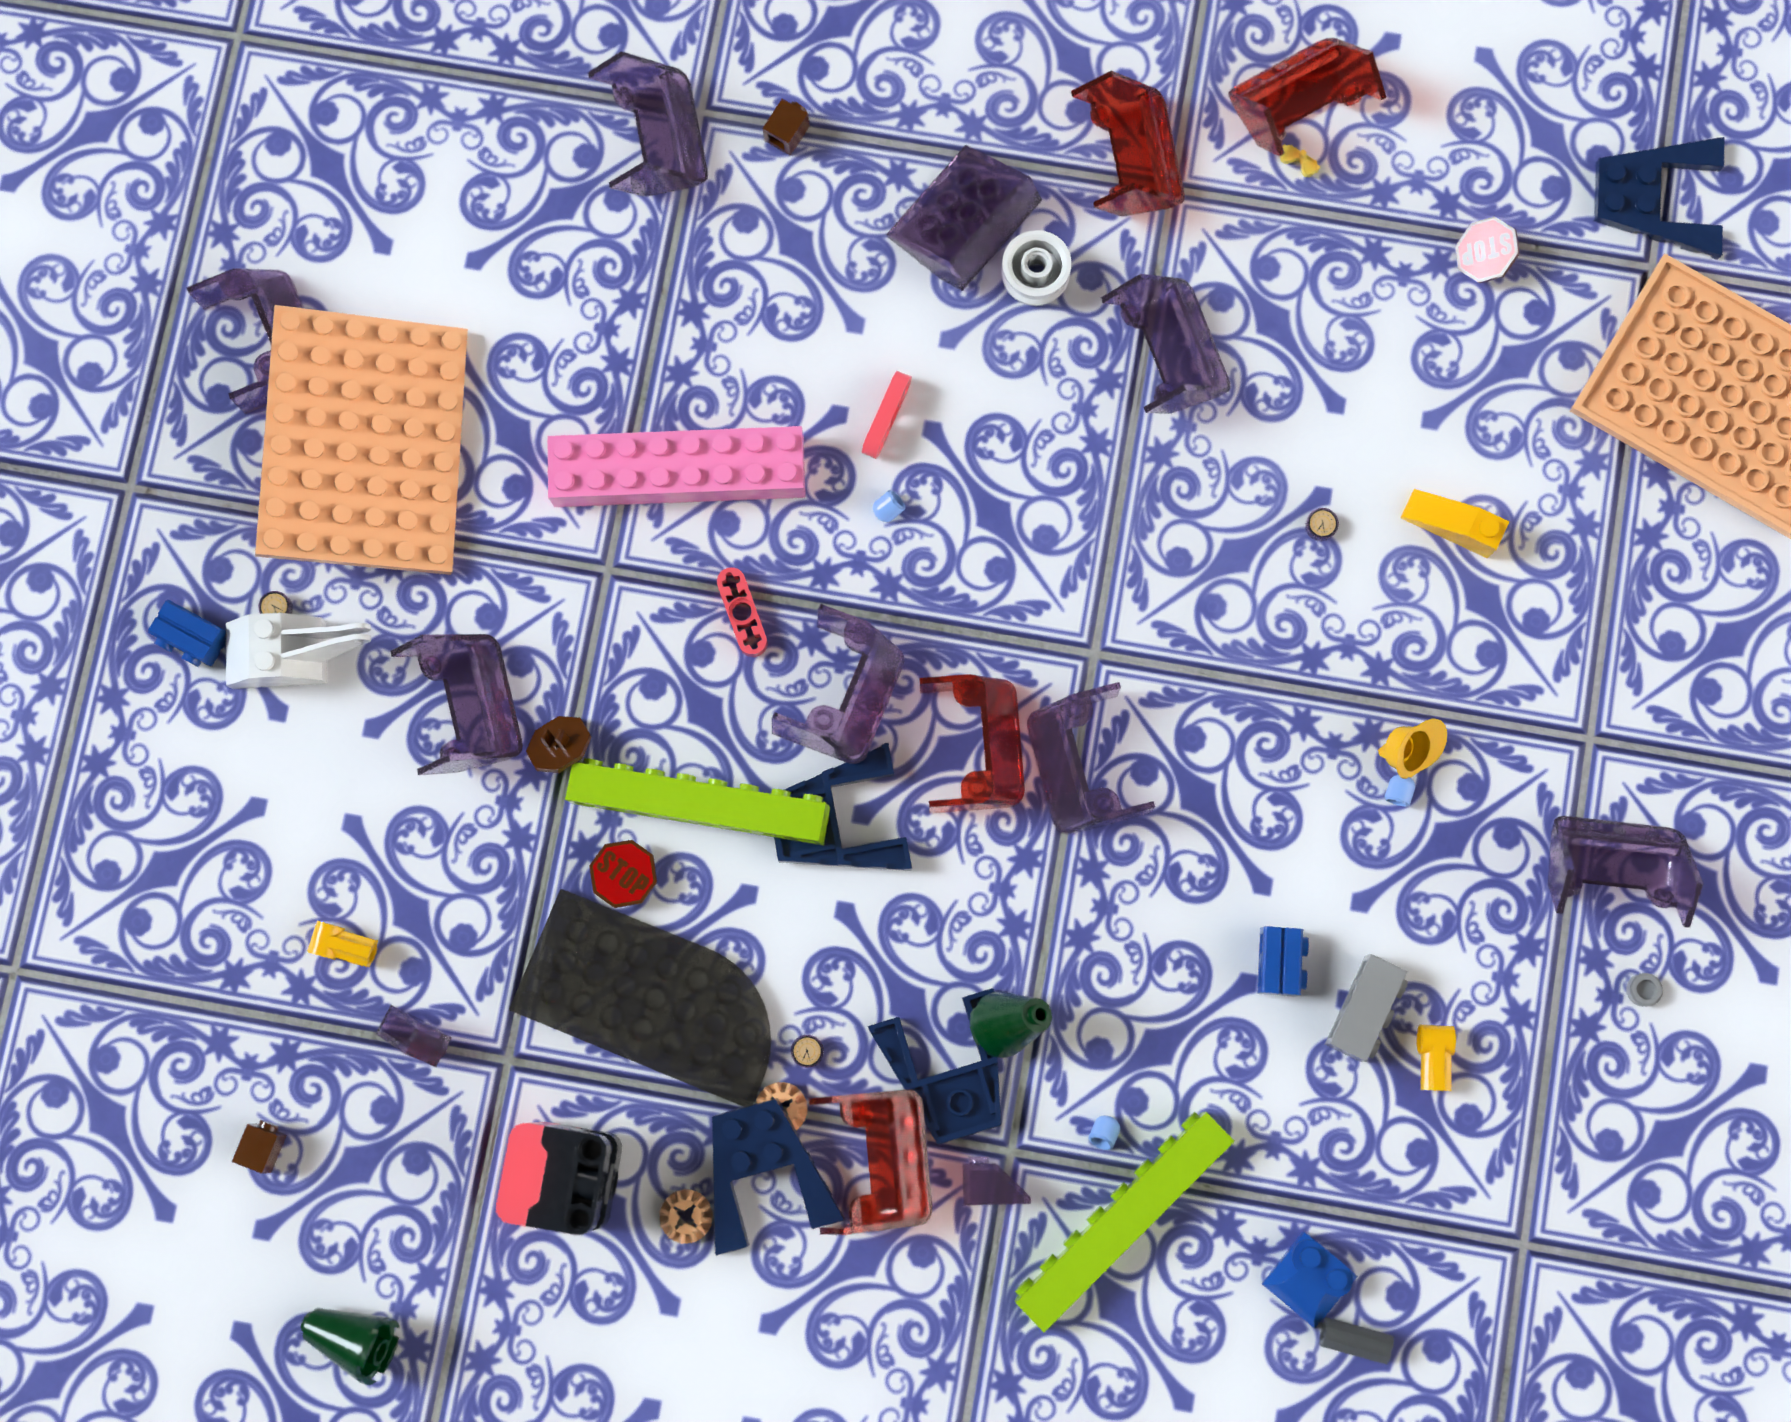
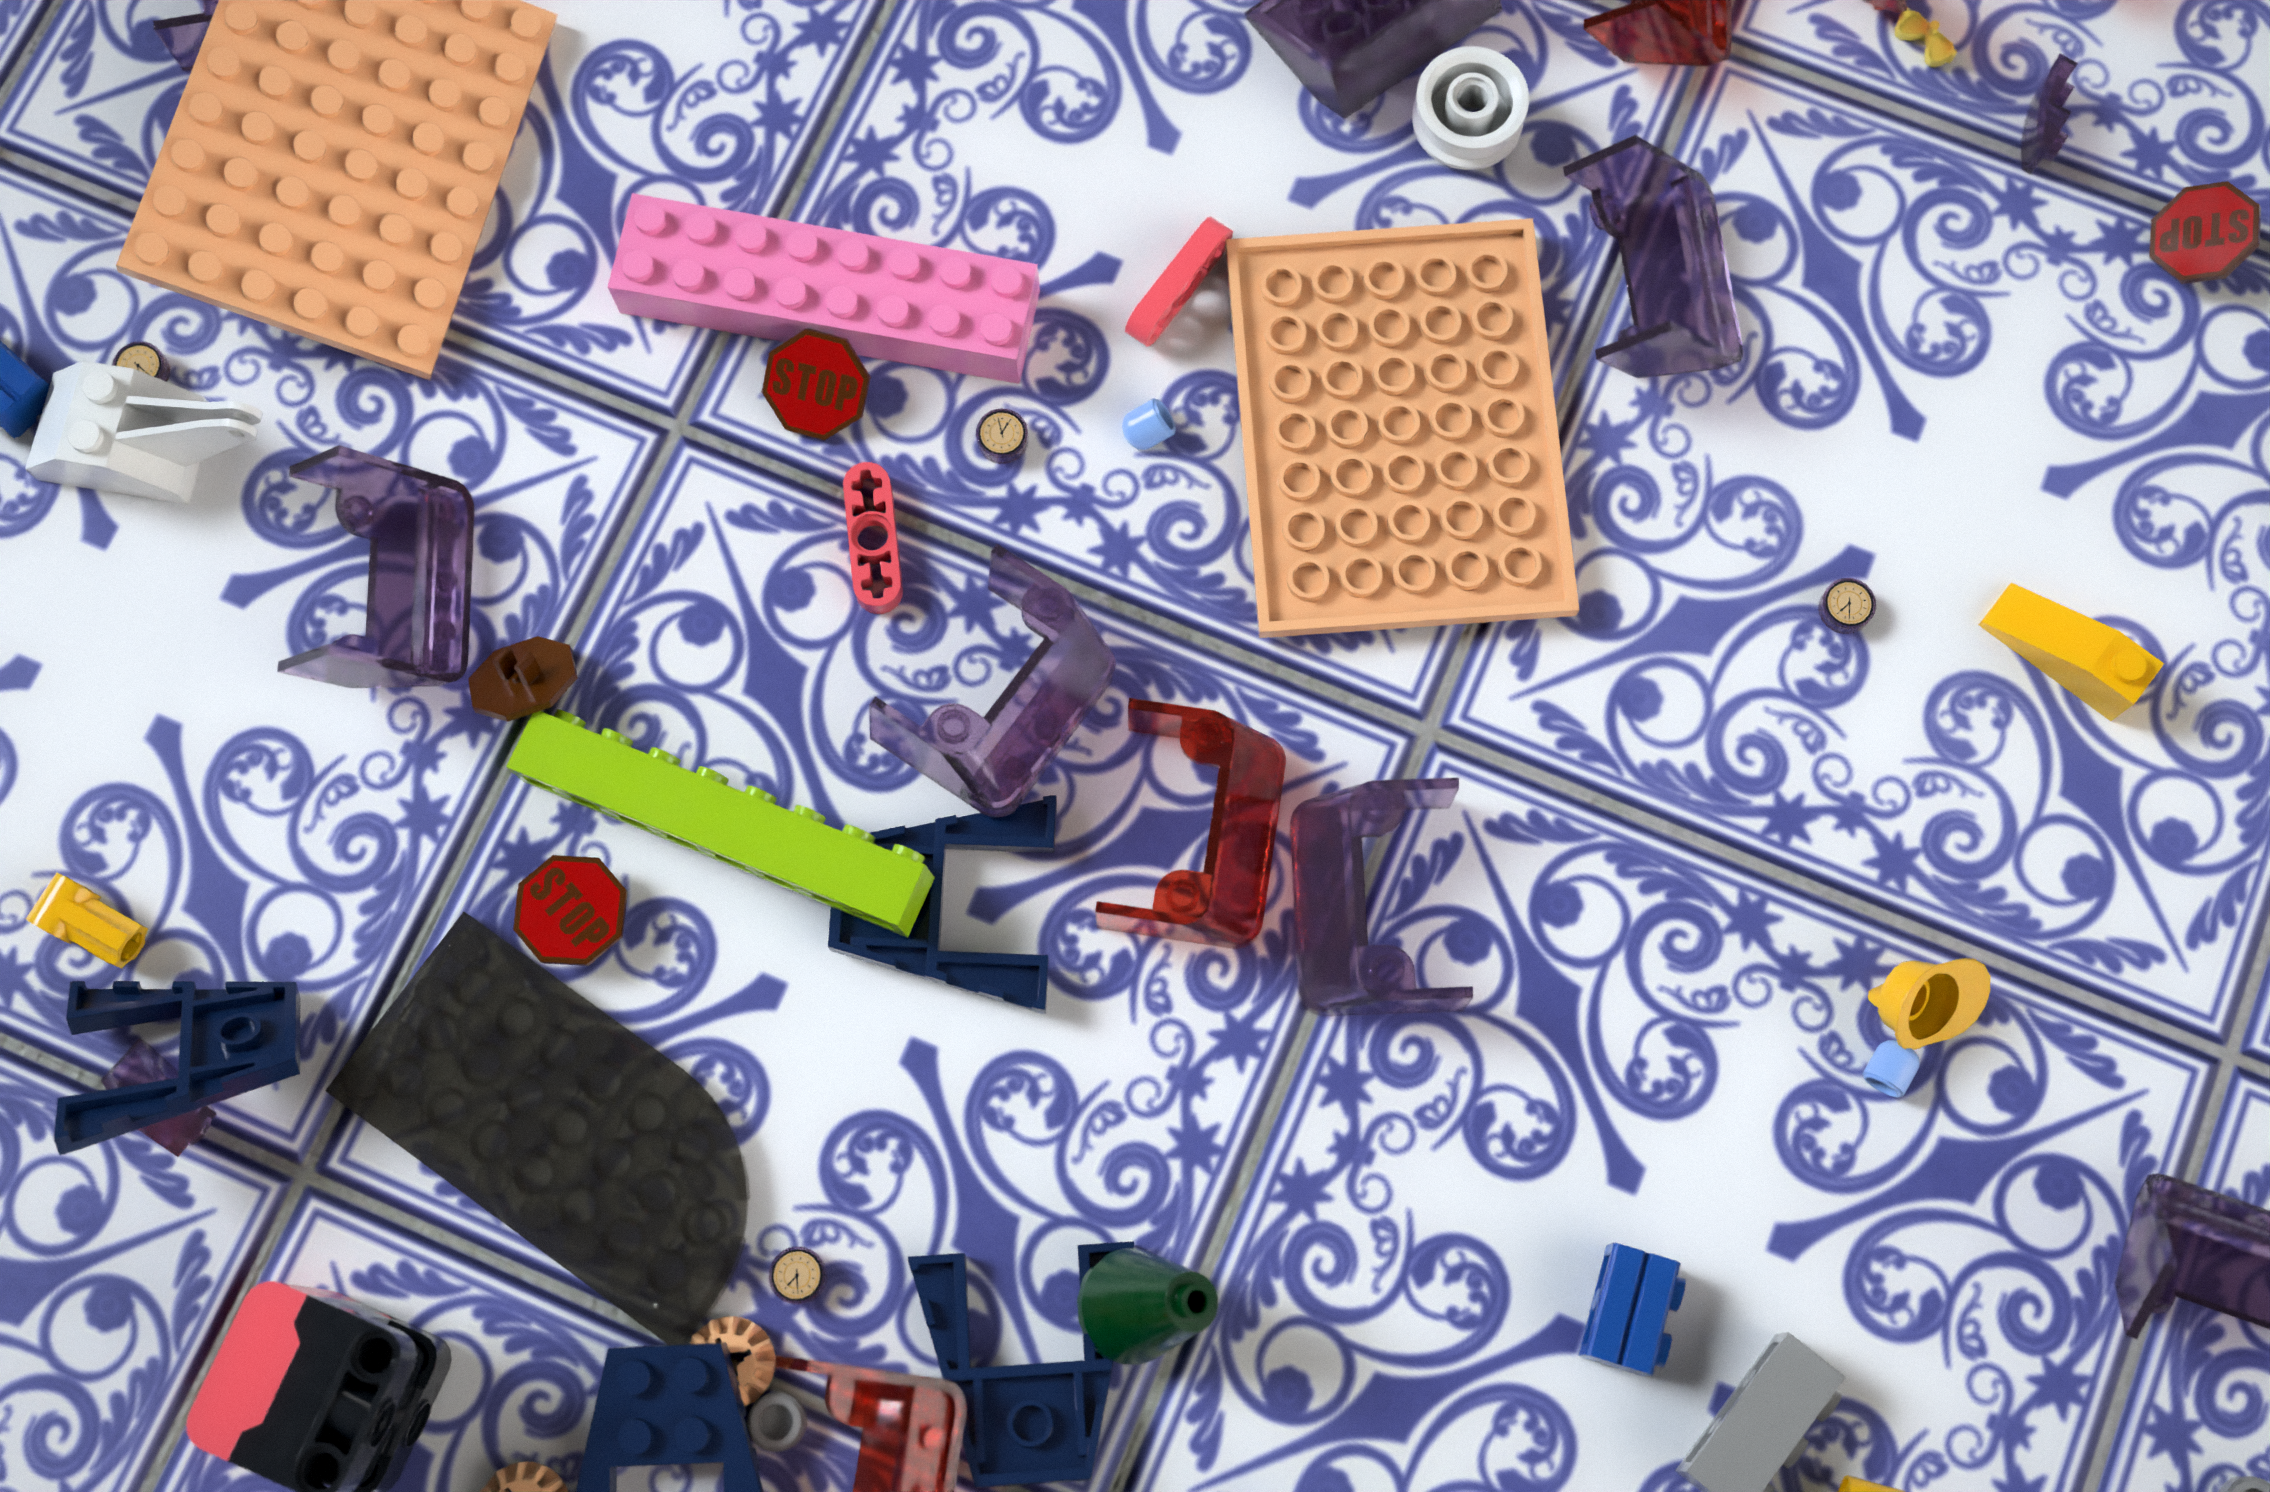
camera: 10 degrees right, 5 degrees down
none -> dark blue wing [53,981,301,1155]
none -> light grey tile [747,1393,807,1452]
none -> piece [762,328,871,440]
none -> tile [976,408,1029,464]
none -> light nougat plate [1225,218,1579,638]
none -> clear purple slope [2021,53,2078,175]

